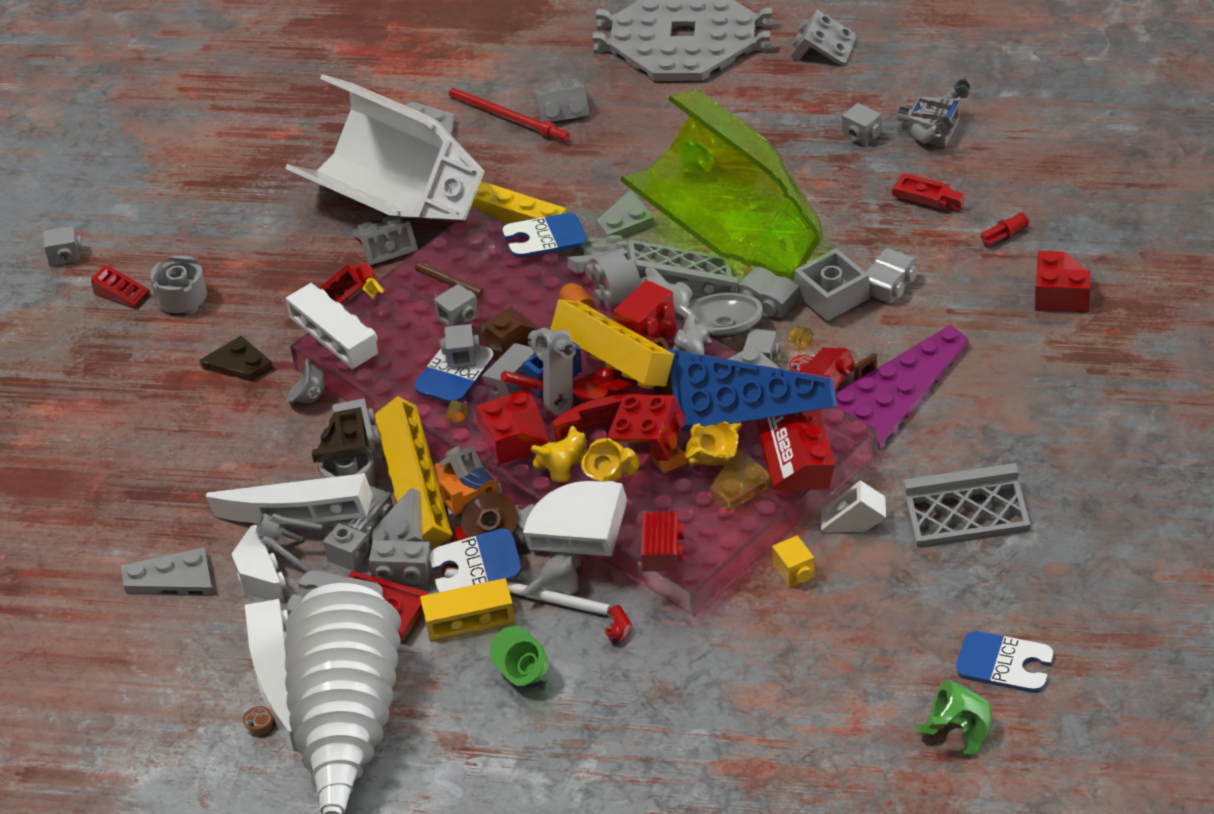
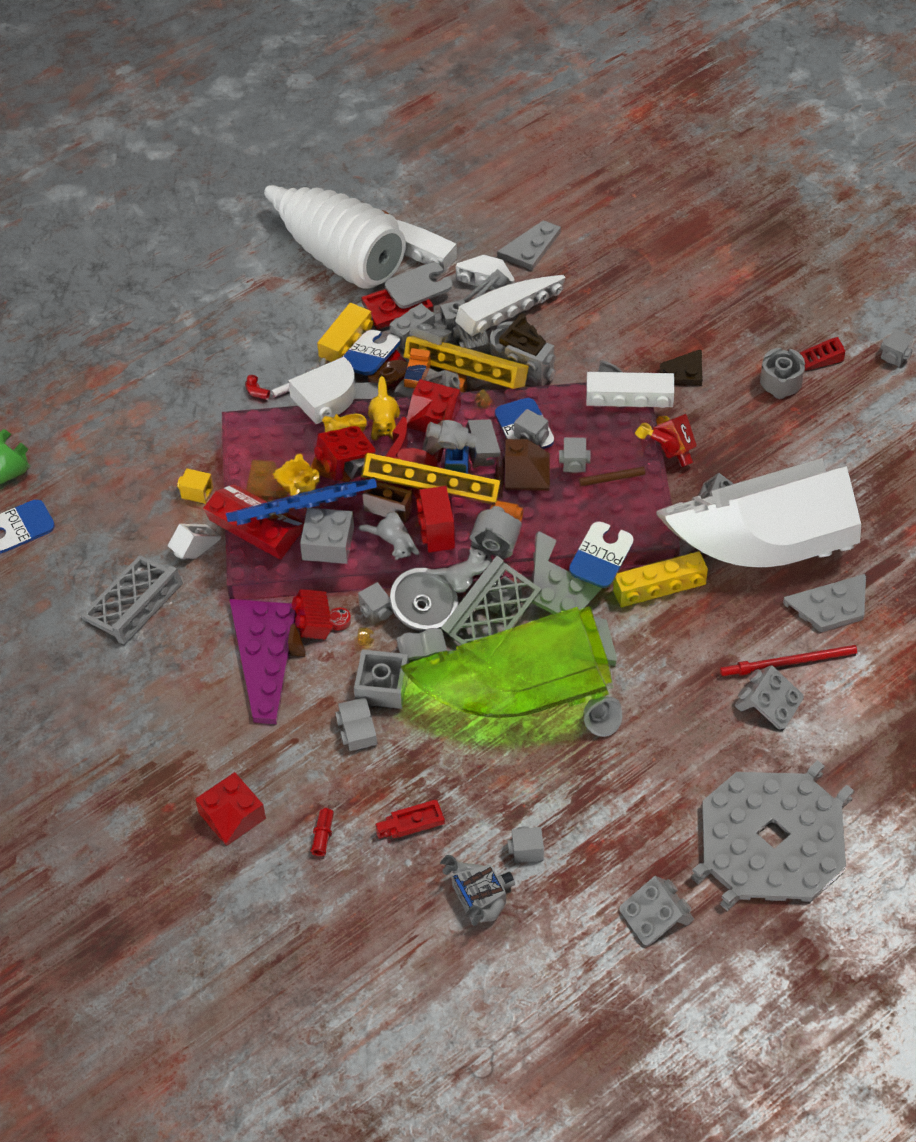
camera: 130 degrees right, 10 degrees up
bright green piece [490,626,549,686] -> none
red brick [641,511,685,572] -> none

